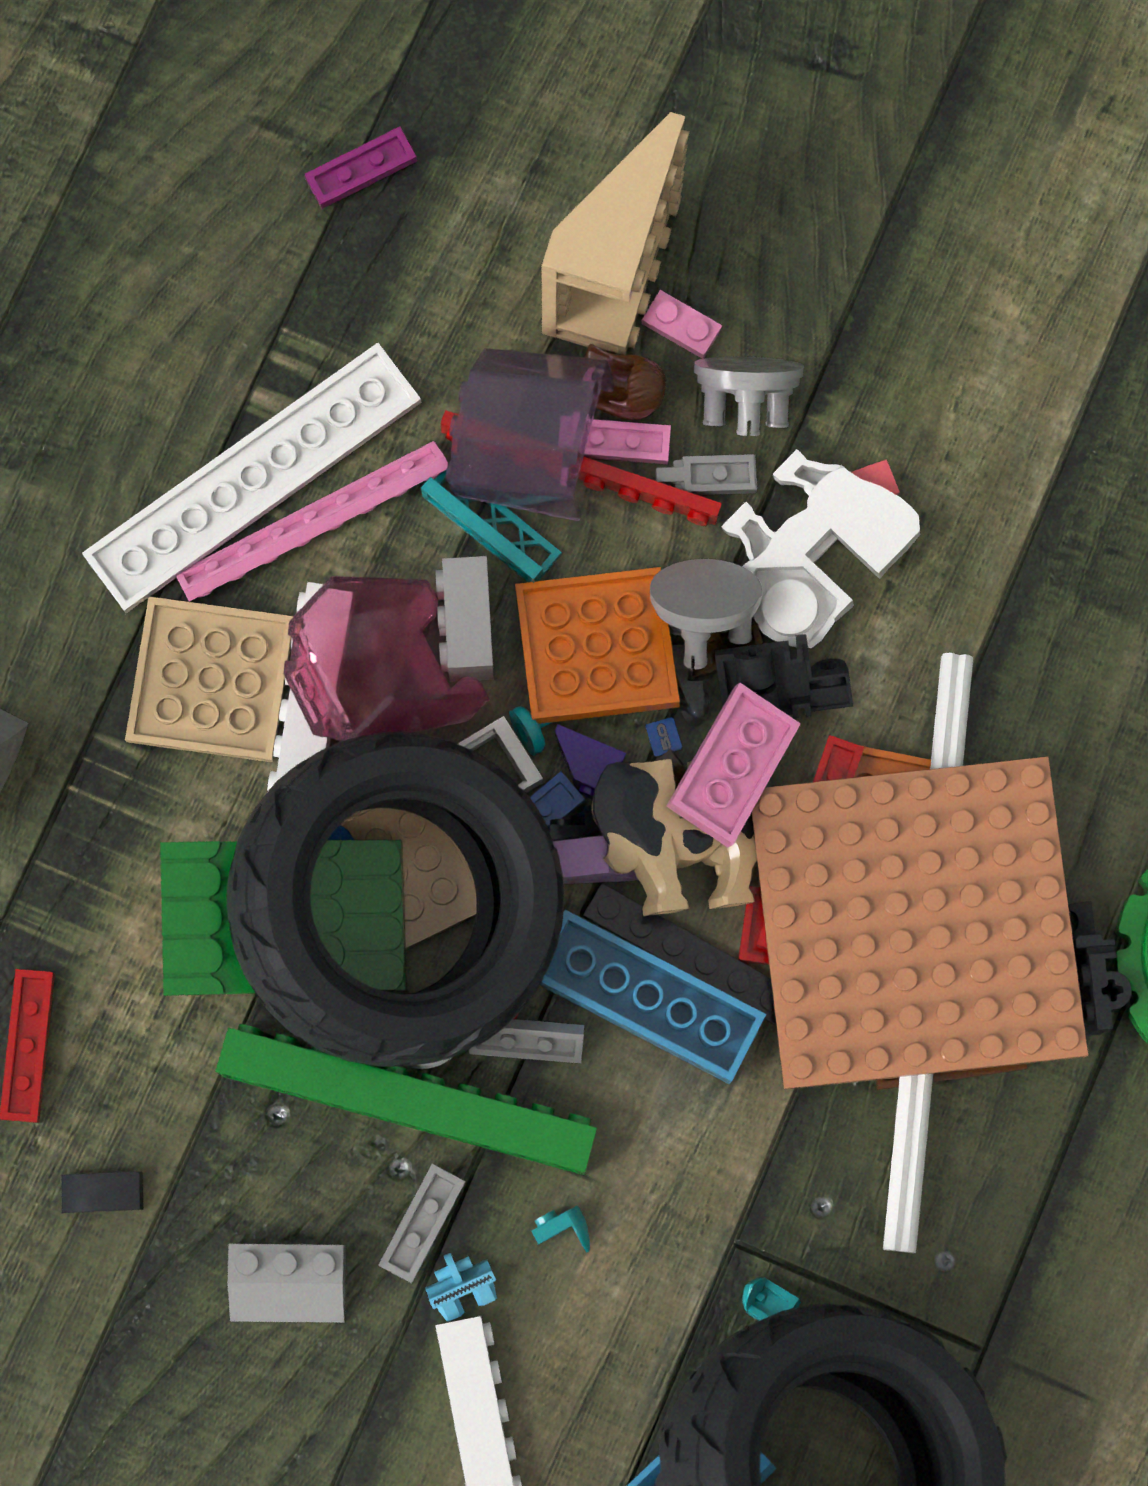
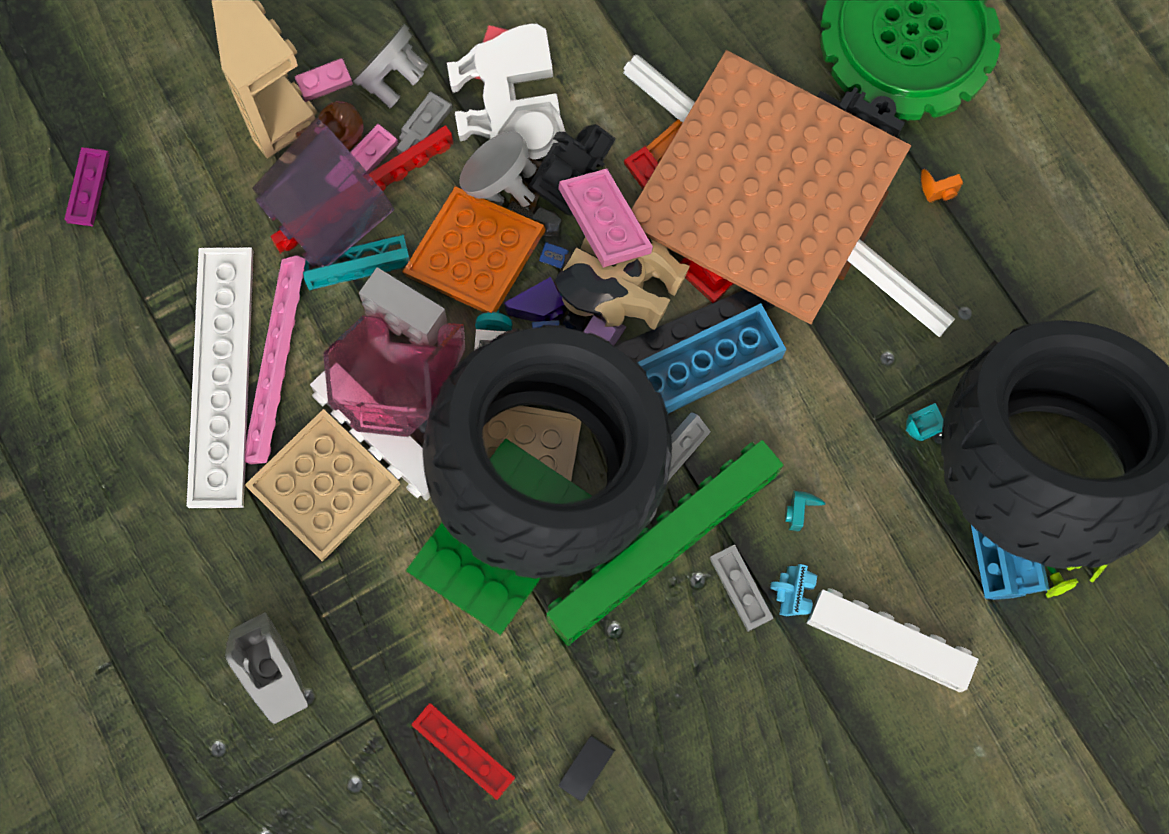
camera: 55 degrees left, 5 degrees down
light grey slope [227,1244,346,1323] -> none
none -> orange plate [921,169,963,202]

